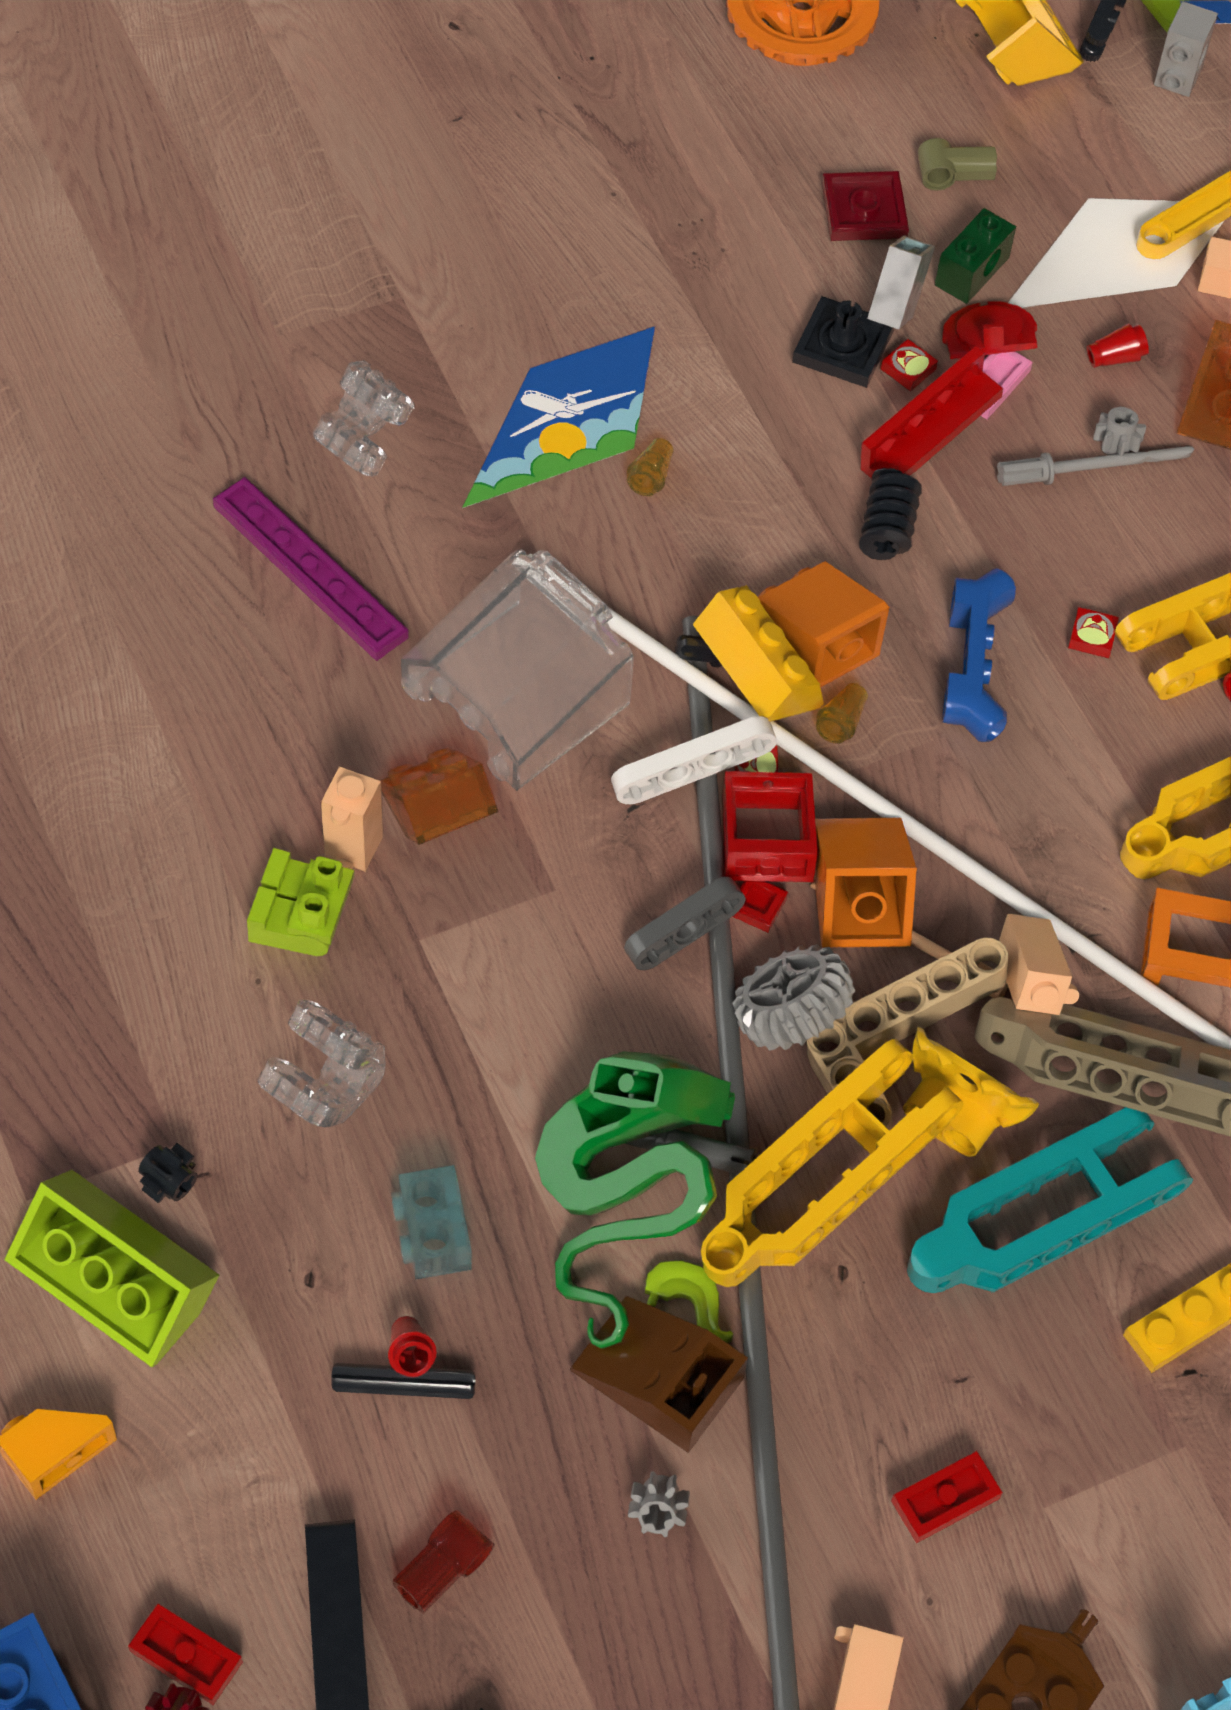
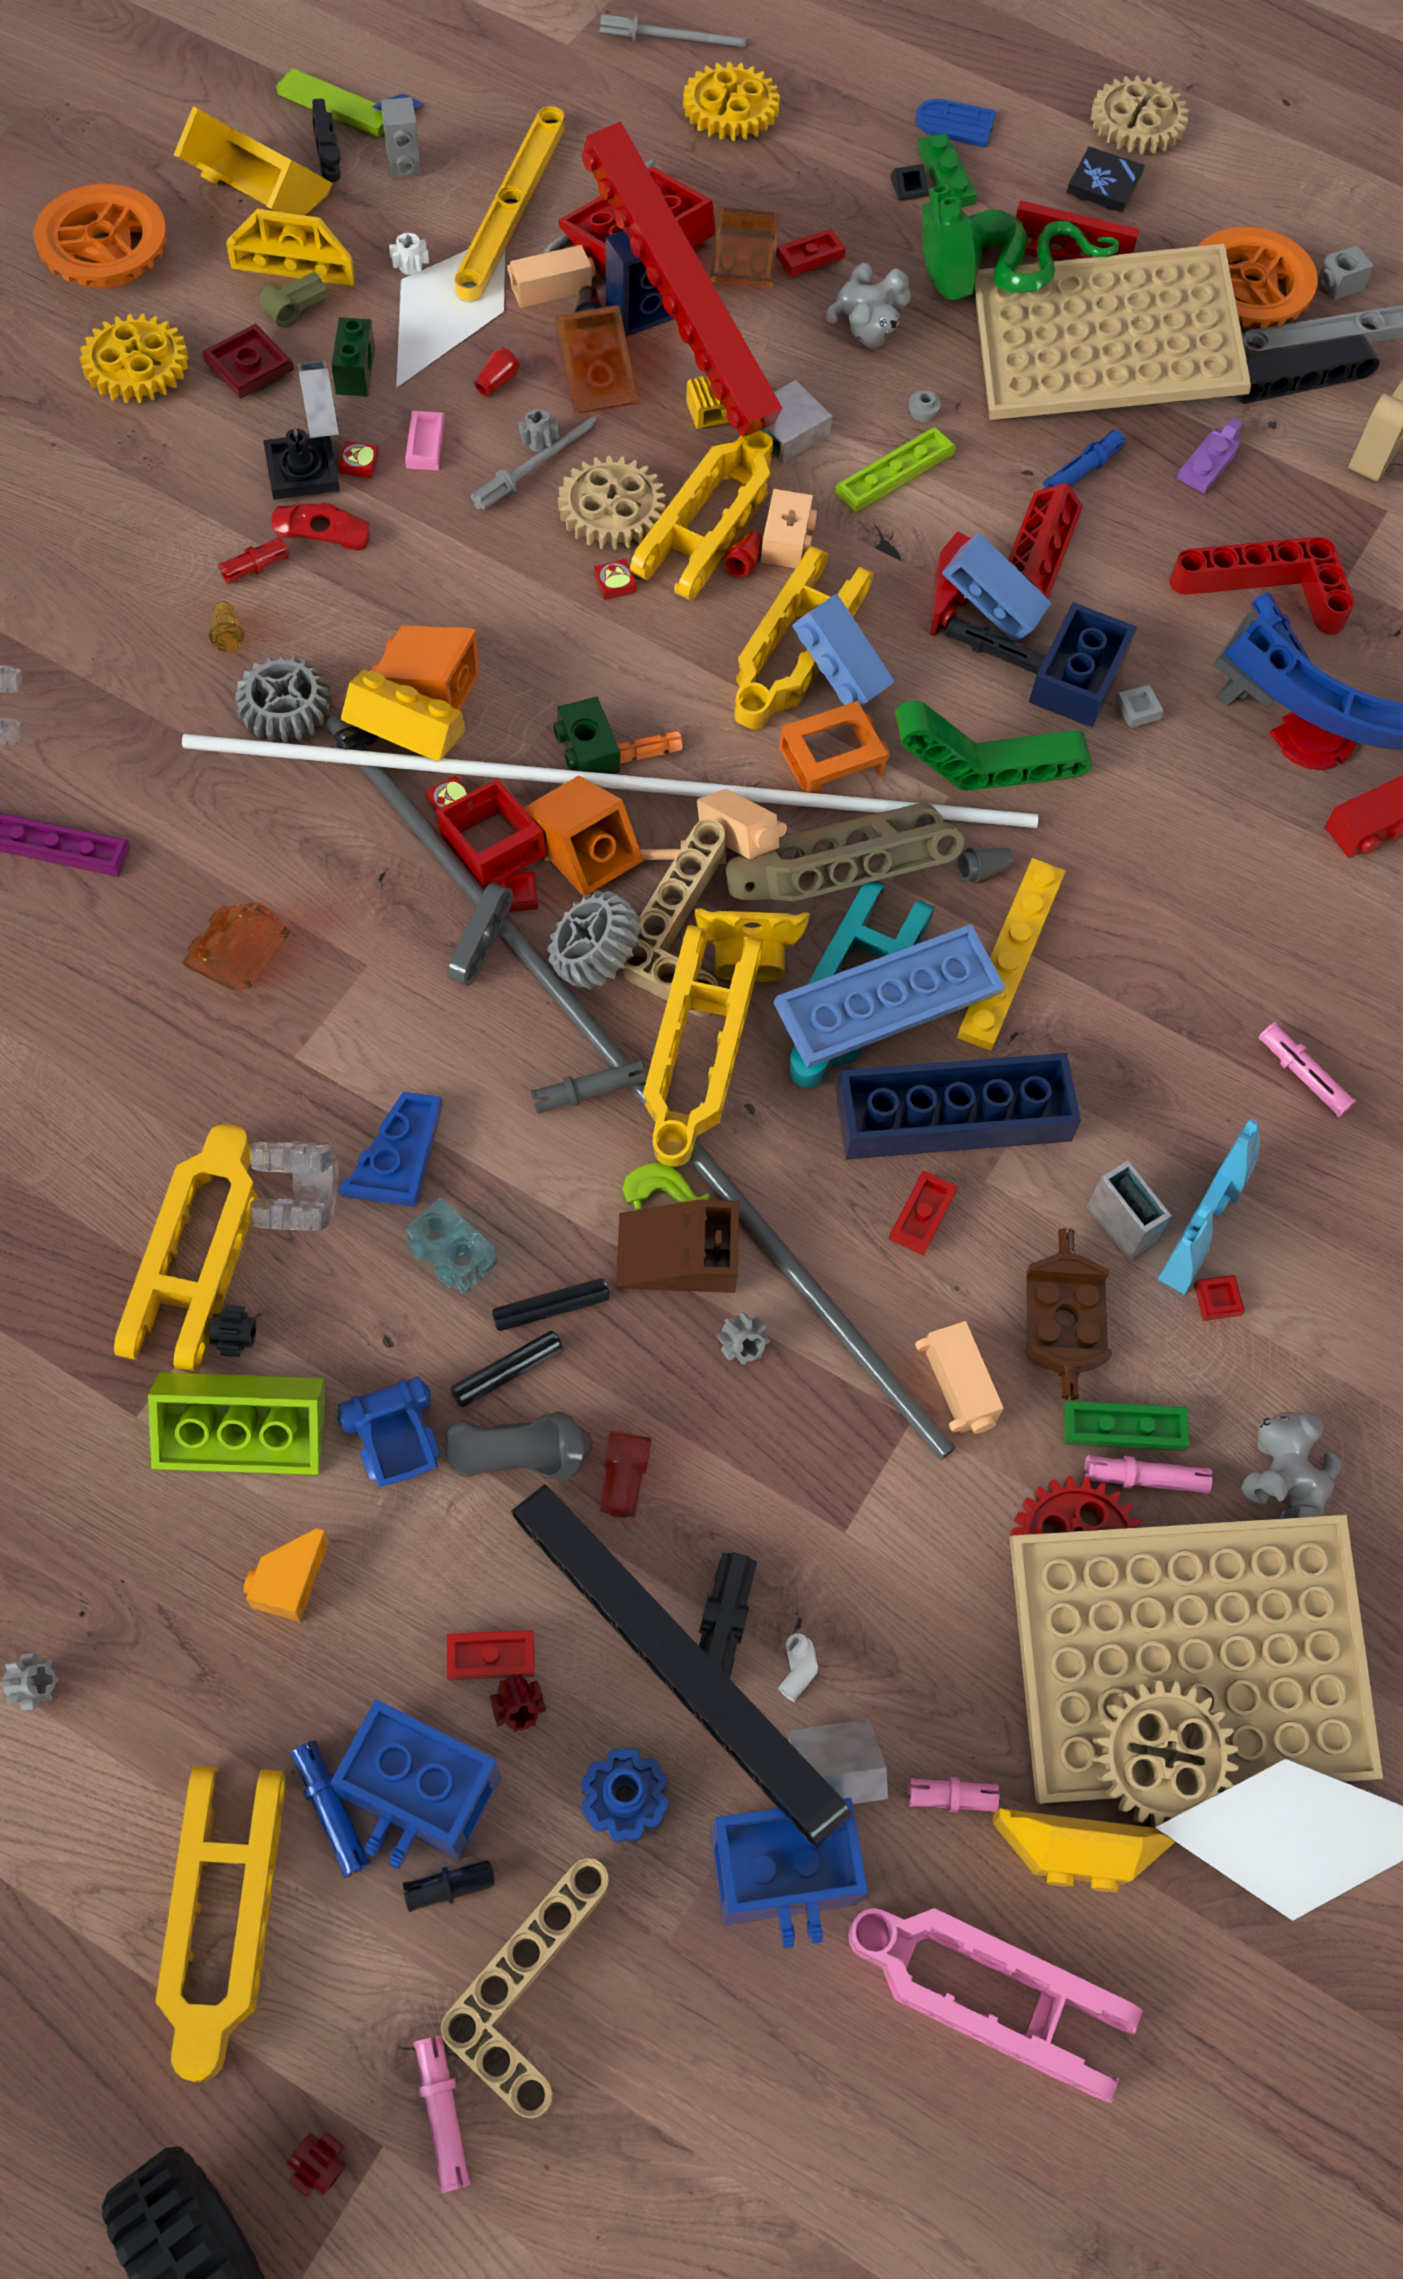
camera: 35 degrees left, 5 degrees up
lime hips [247,848,354,956] -> none
light nougat brick [321,766,383,872] -> none
red cone [388,1316,437,1377] -> none
clear windscreen [401,550,634,791] -> none
sticker [462,326,655,508] -> none
green hips [535,1051,735,1349] -> none
white beam [611,716,777,804] -> none
clear yellow cone [816,683,868,744] -> none
black piece [859,468,922,560] -> none
red fence [860,346,1003,479] -> none
red piece [942,301,1037,360] -> none
blue plate [942,568,1016,742] -> none
none -> yellow gear [80,314,189,403]
none -> yellow piece [114,1124,259,1374]
none -> red pin [218,536,289,584]
none -> yellow wedge [226,209,355,286]
none -> light grey gear [235,654,332,743]
none -> red piece [271,503,370,551]
none -> blue piece [337,1376,440,1488]
none -> blue wing [338,1092,443,1207]
none -> white gear [389,233,429,275]
none -> dark grey hair [445,1411,593,1481]
none -> black axle [492,1278,609,1331]
none -> dark green brick [553,696,620,774]
none -> tan gear [558,455,666,550]
none -> orange axle [617,730,683,764]
none -> medium blue plate [773,924,1006,1068]
none -> dark blue brick [836,1053,1081,1160]
none -> flat silver piece [1086,1161,1172,1261]

